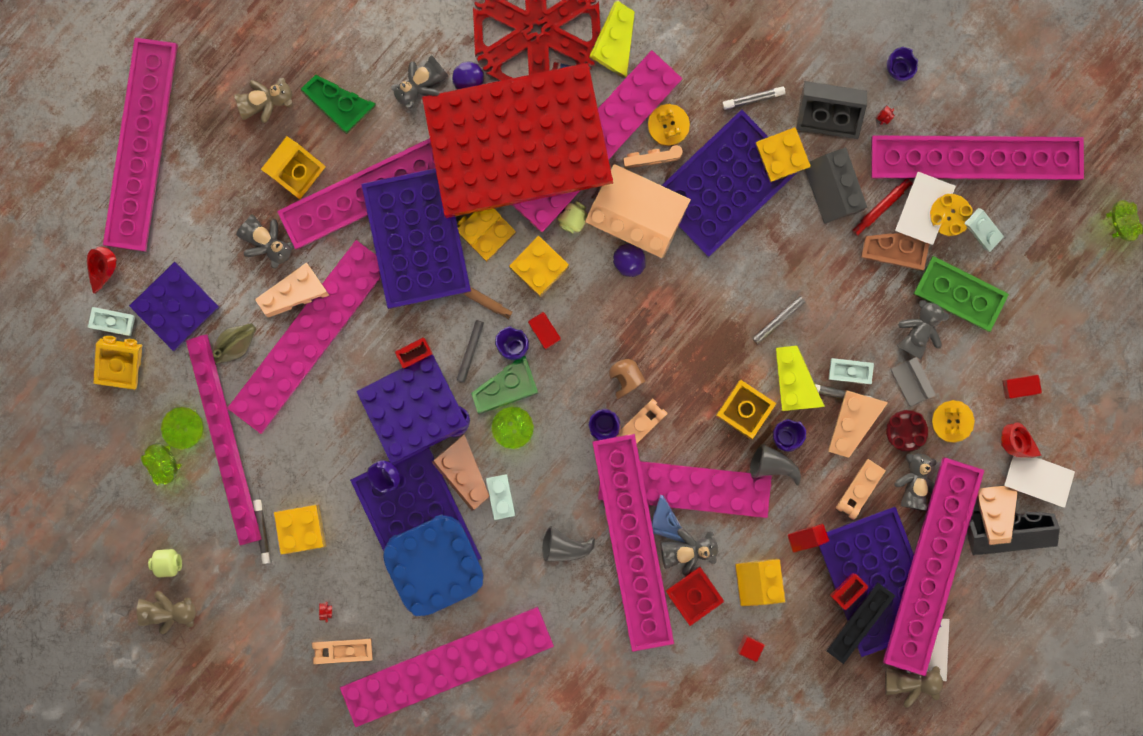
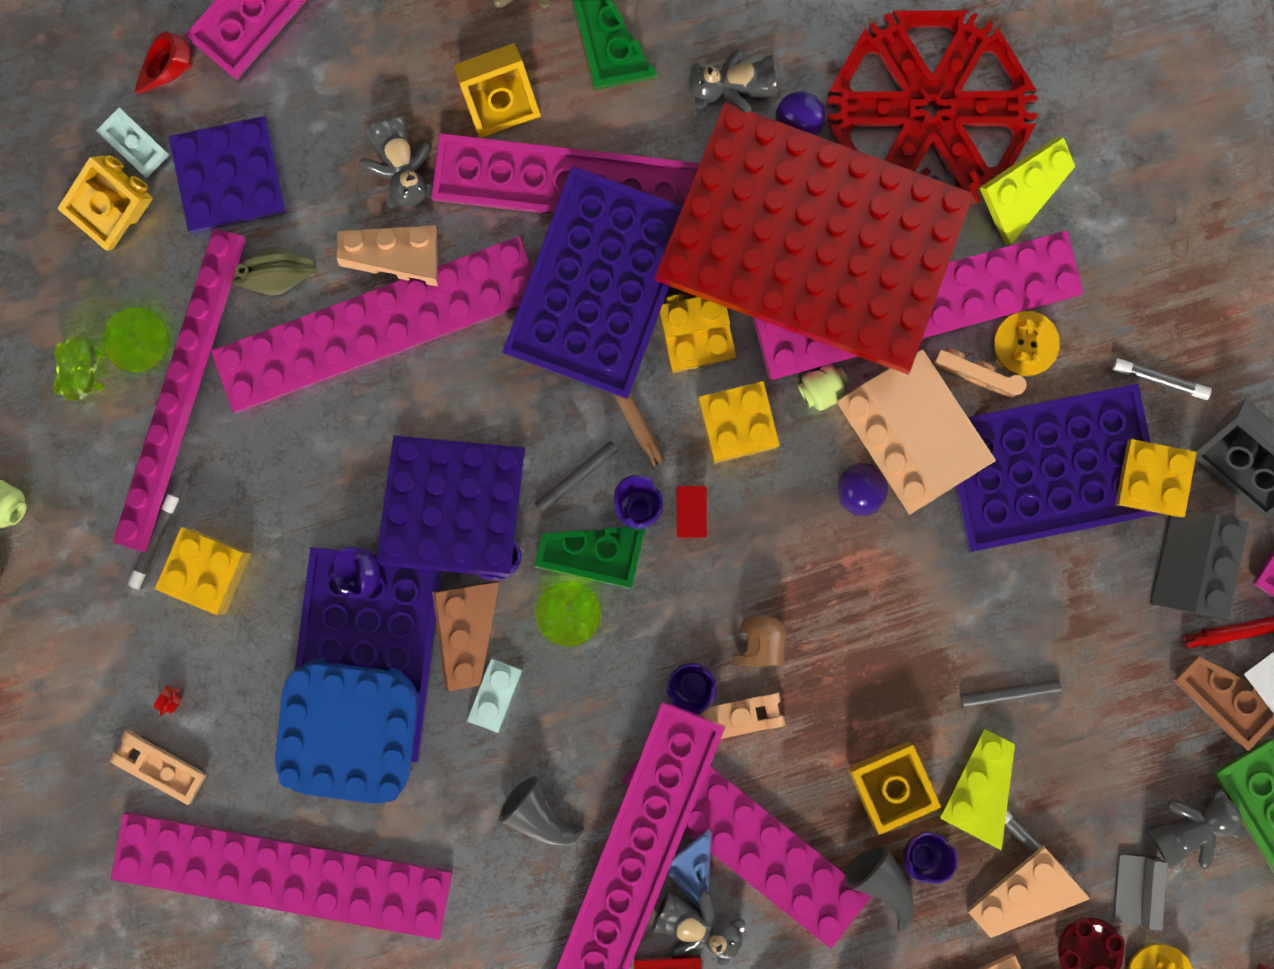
camera: 30 degrees right, 0 degrees up
red piece [395,337,433,369] -> none
light aqua plate [828,358,874,385] -> none

